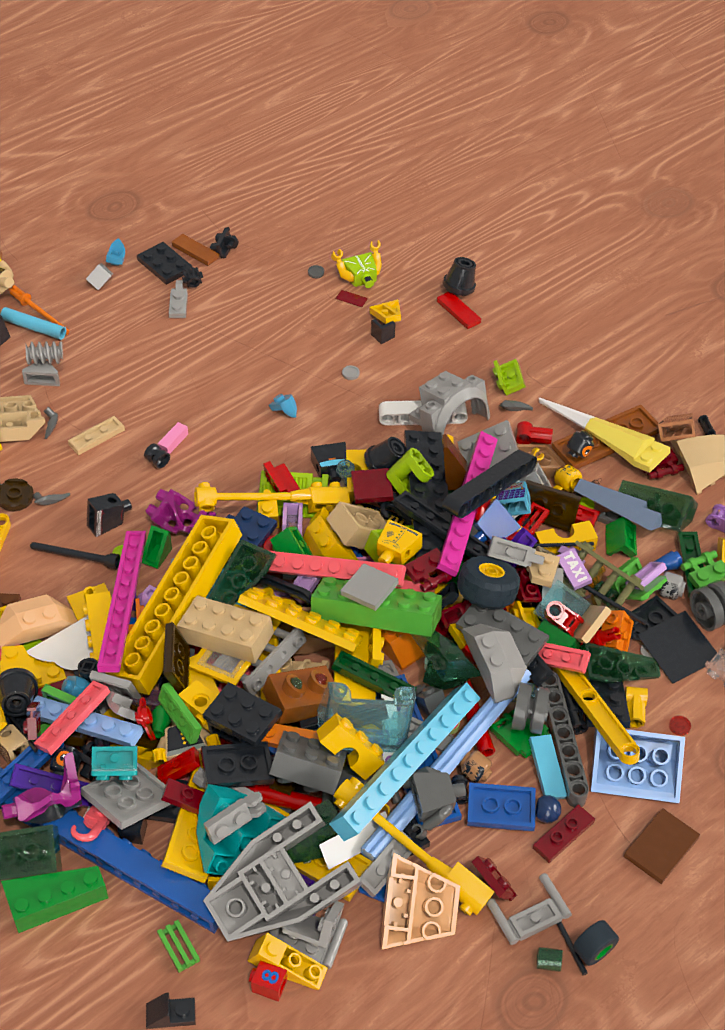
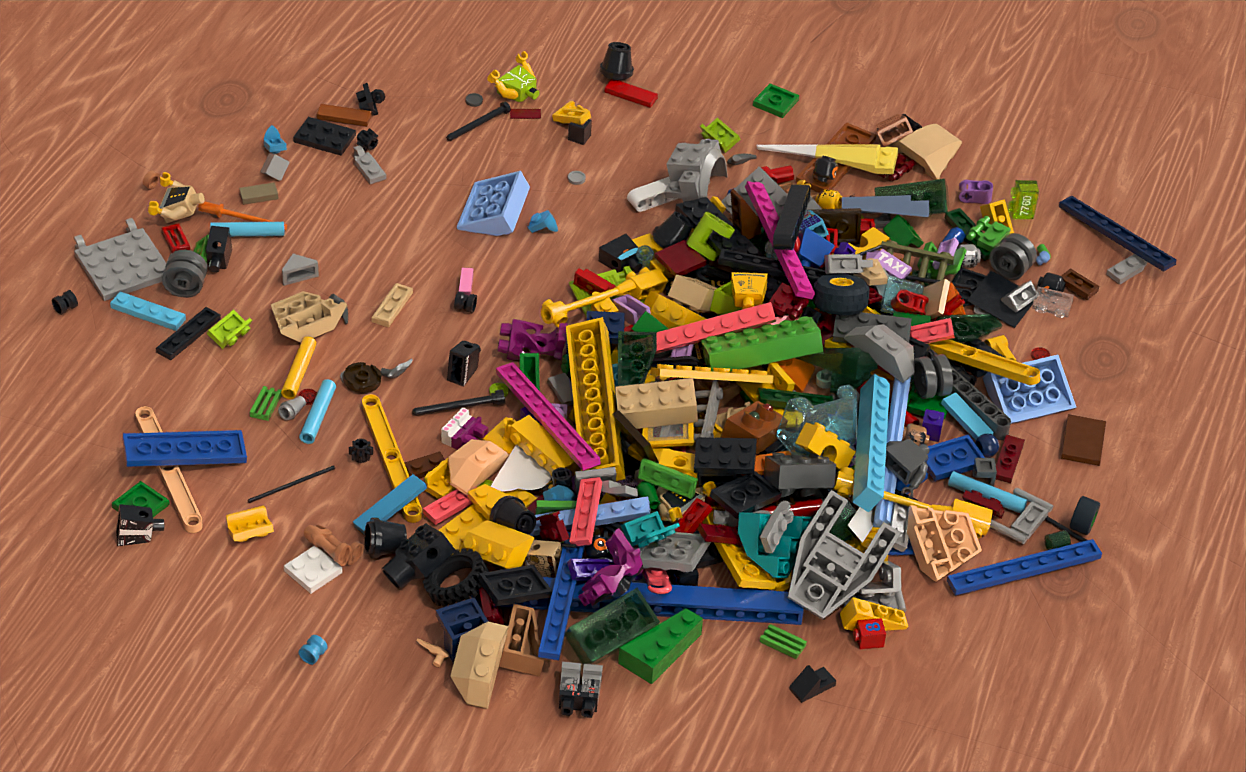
camera: 30 degrees left, 5 degrees down
light grey piece [26,341,63,365] -> none
red plate [135,697,156,740] -> none
light grey tile [340,564,399,611] -> none
none -> dark tan tile [239,182,278,205]
none -> hips [441,407,488,450]
none -> black bar [446,101,511,141]
none -> light blue slope [457,171,530,236]
none -> green tile [753,83,799,118]
none -> dark purple brick [922,409,945,442]
none -> blue plate [947,539,1102,596]
none -> medium azure piece [948,471,1027,514]
none -> dark grey panel [972,458,997,487]
none -> light grey slope [1001,280,1039,313]

